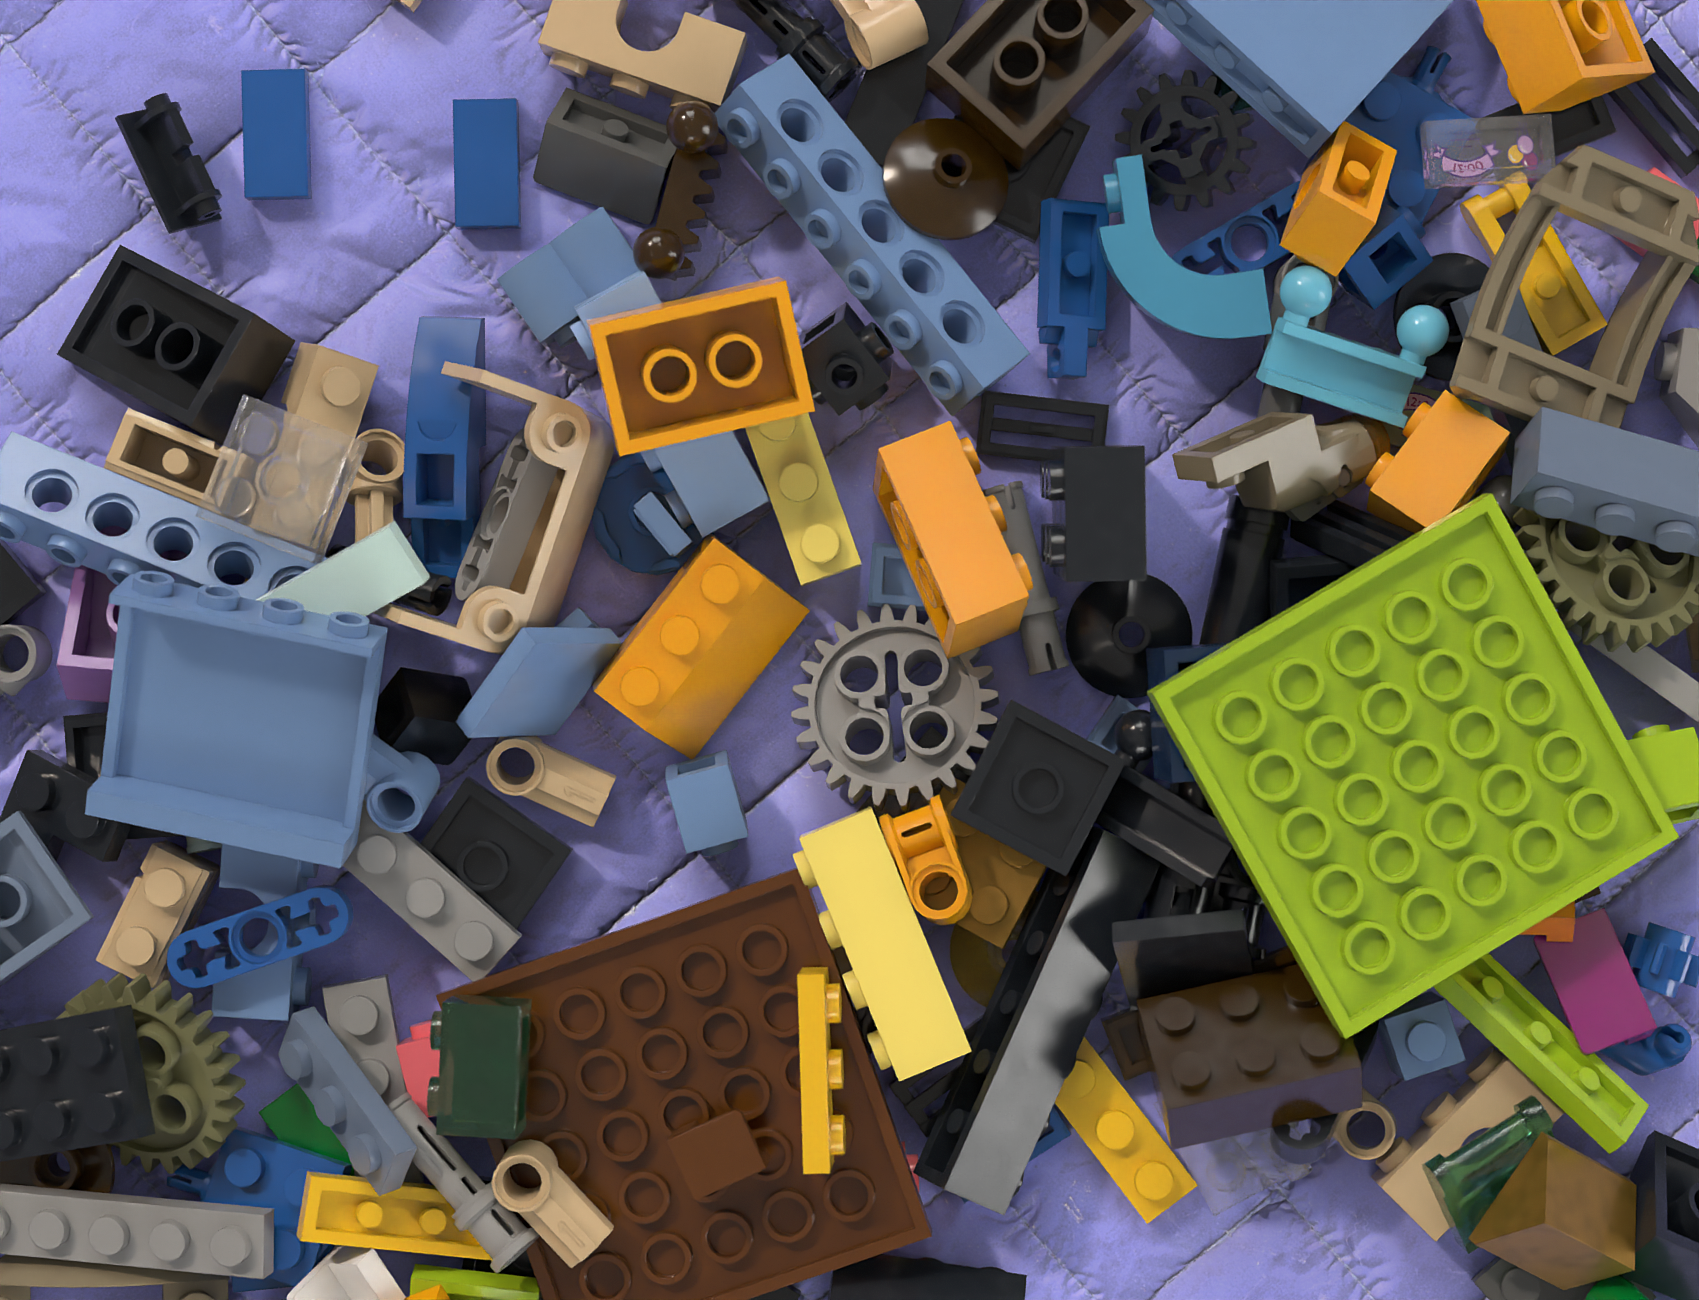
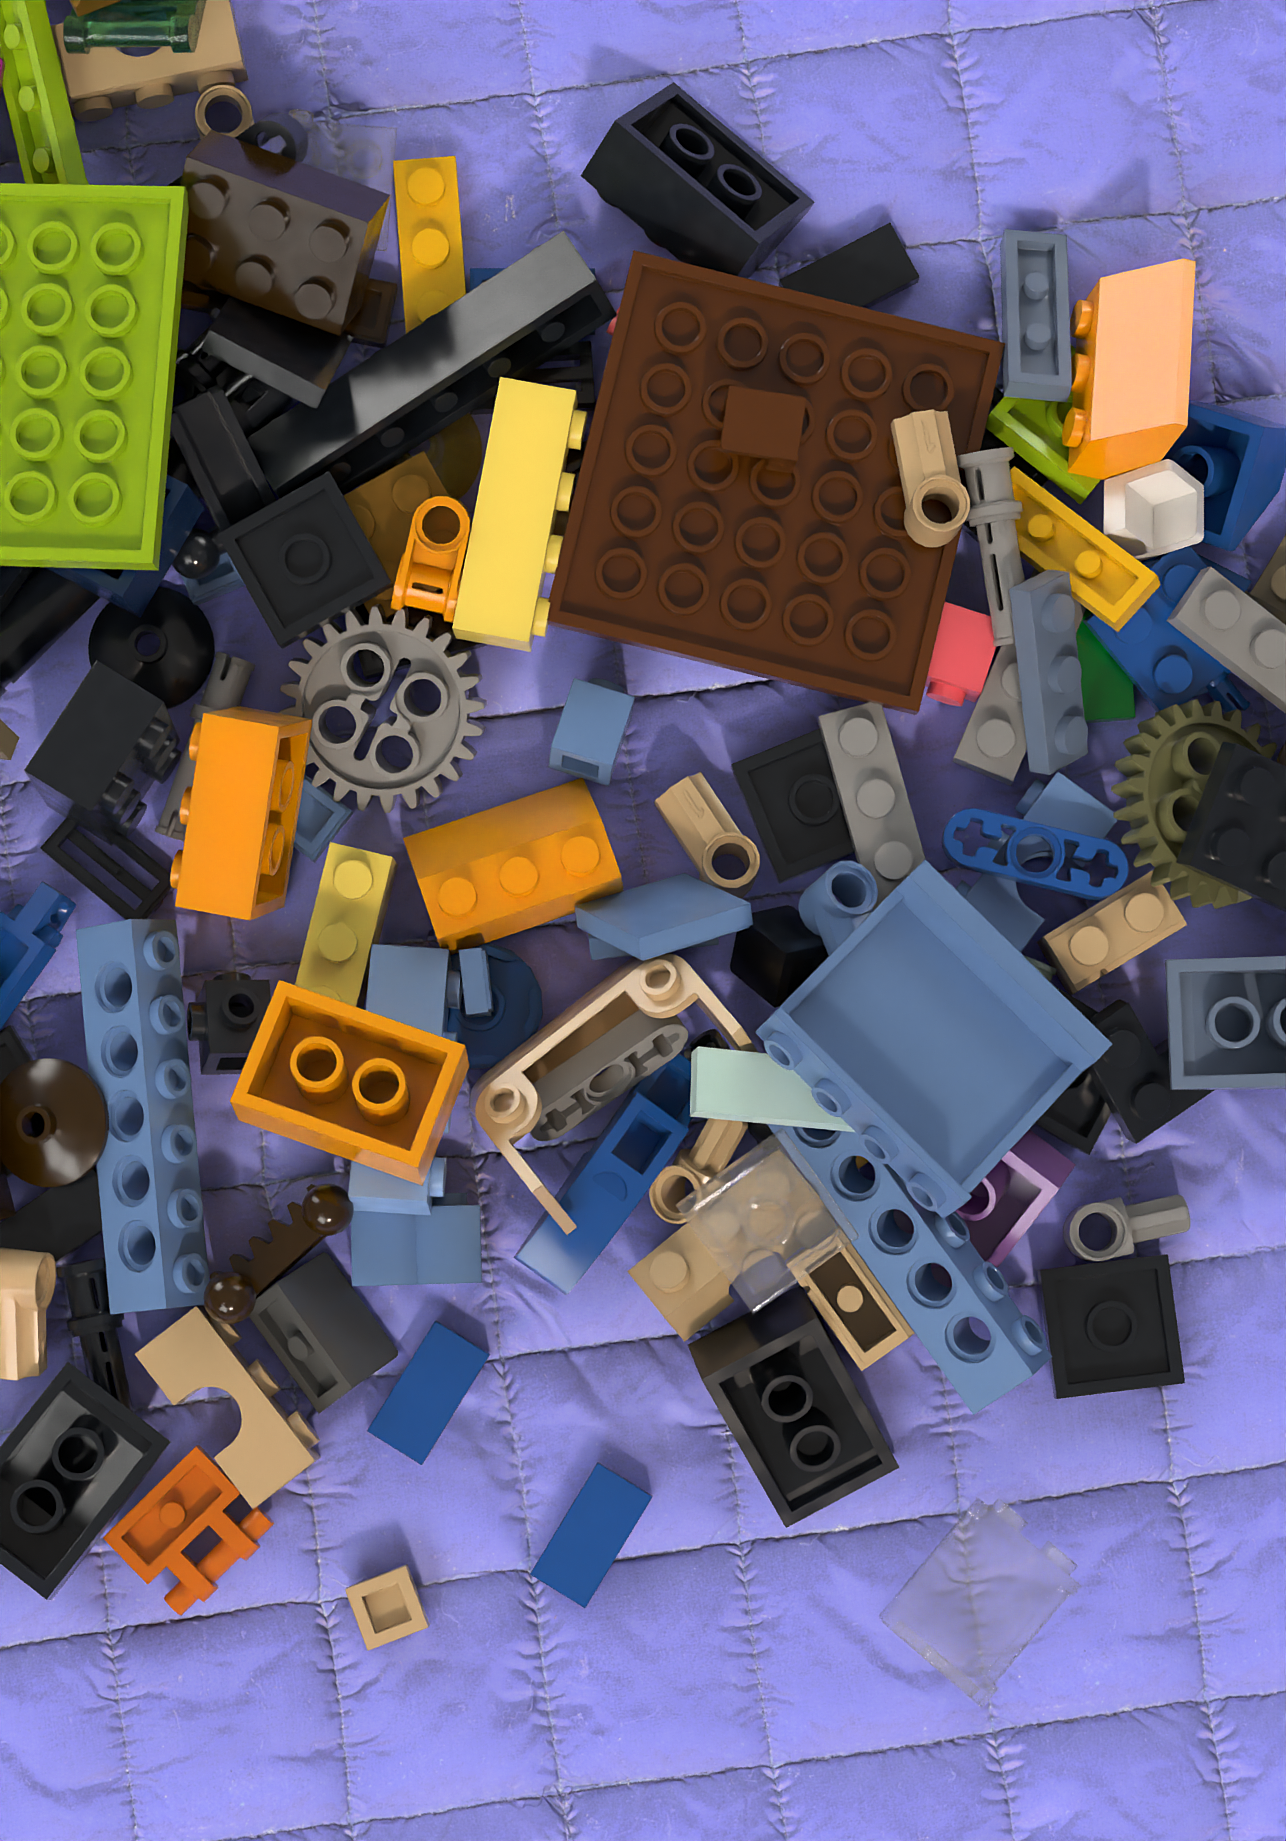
camera: 140 degrees left, 5 degrees down
black hinge [115,93,222,234] -> none
clear green brick [427,994,532,1139] -> none
yellow plate [797,967,846,1174] -> none
medium blue brick [1378,991,1466,1081] -> none

